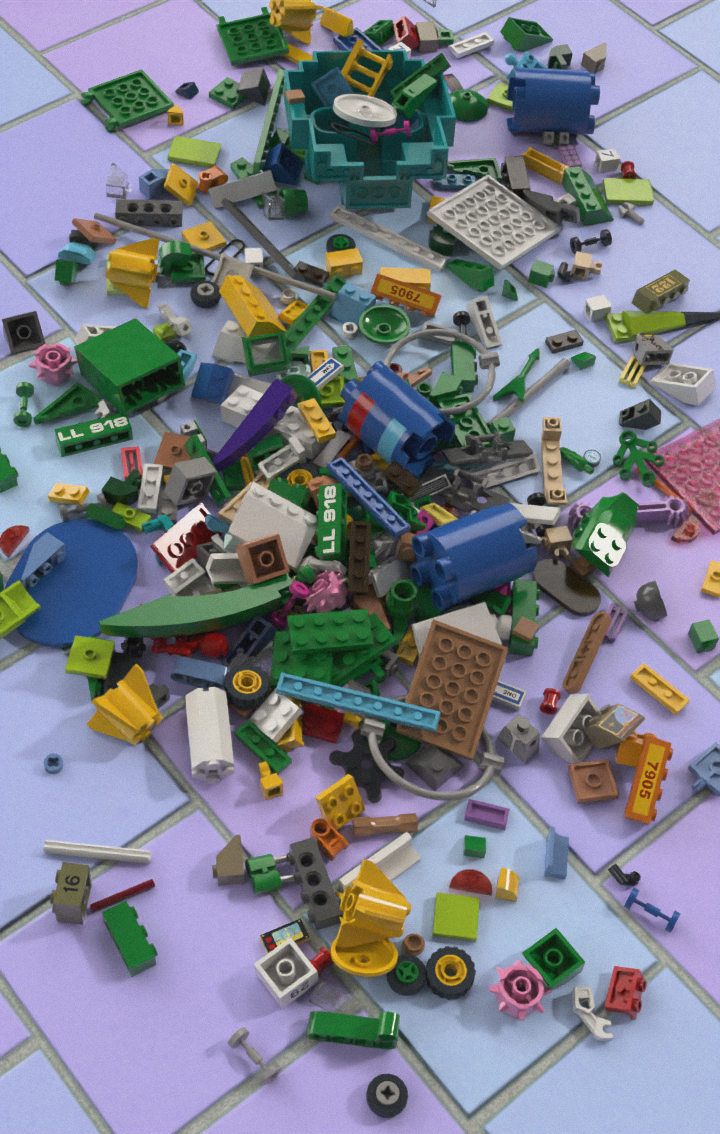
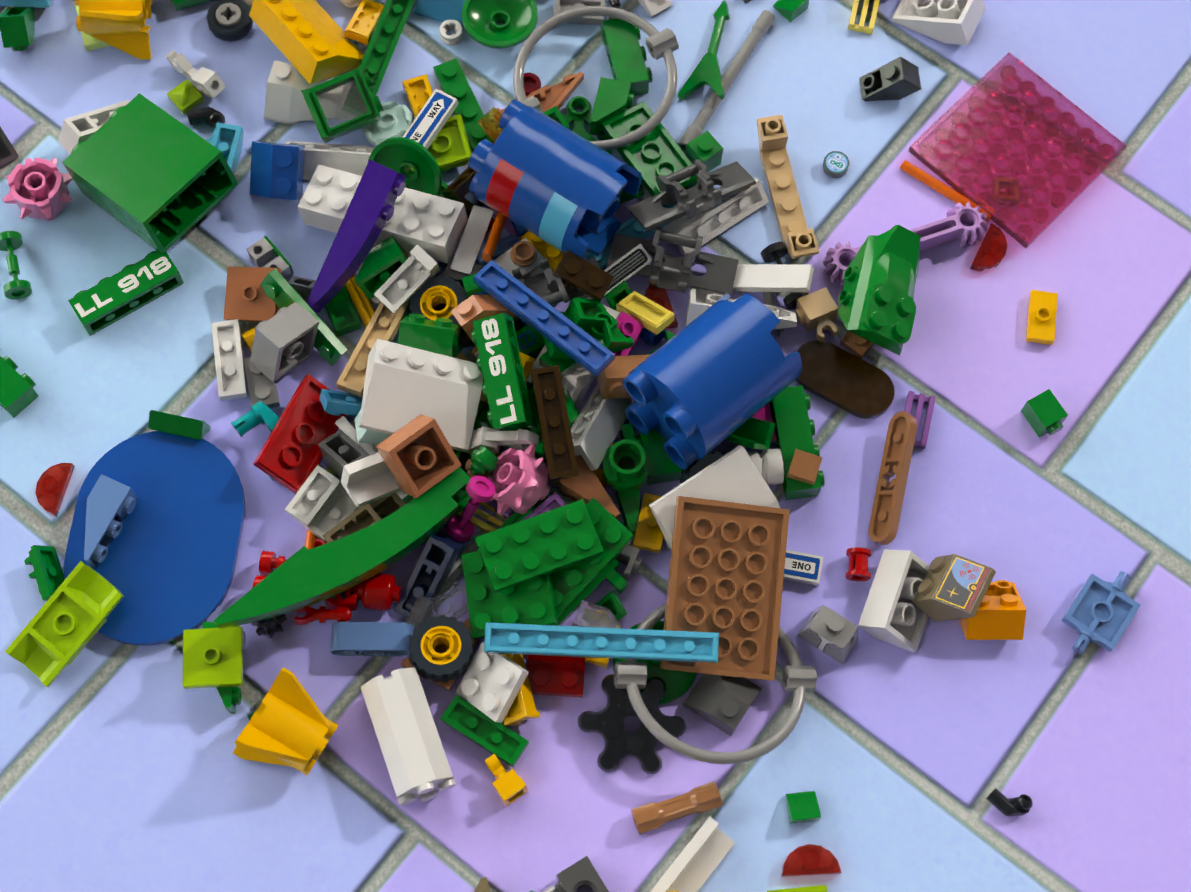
camera: 10 degrees left, 15 degrees up
green wing [33,382,103,425] -> none
medium blue bush [44,753,63,774] -> none
yellow plate [47,483,90,505] -> none
flat silver wheel [58,493,108,522] -> none
white tile [95,399,117,418] -> none
dark green brick [101,469,142,506] -> none
black slope [104,652,141,693] -> none
lime plate [112,502,151,533] -> none
coral tile [121,446,143,480] -> none
dark grey panel [149,683,170,709] -> none
green slope [291,346,310,365] -> none
yellow plate [297,398,336,443] -> none
orange piece [310,818,349,861] -> none
yellow plate [315,774,366,831] -> none
medium lavender tile [464,799,510,830] -> none
yellow brick [495,867,520,902] -> none
medium blue panel [544,826,569,879] -> none
green piece [559,447,594,475] -> none
nougat plate [568,759,619,804] -> none
green plant [612,430,665,488] -> none
brick [623,736,673,825] -> none
blue wheel [624,888,681,933] -> none
yellow plate [630,663,690,715] -> none
dark grey cylinder [633,581,667,620] -> none

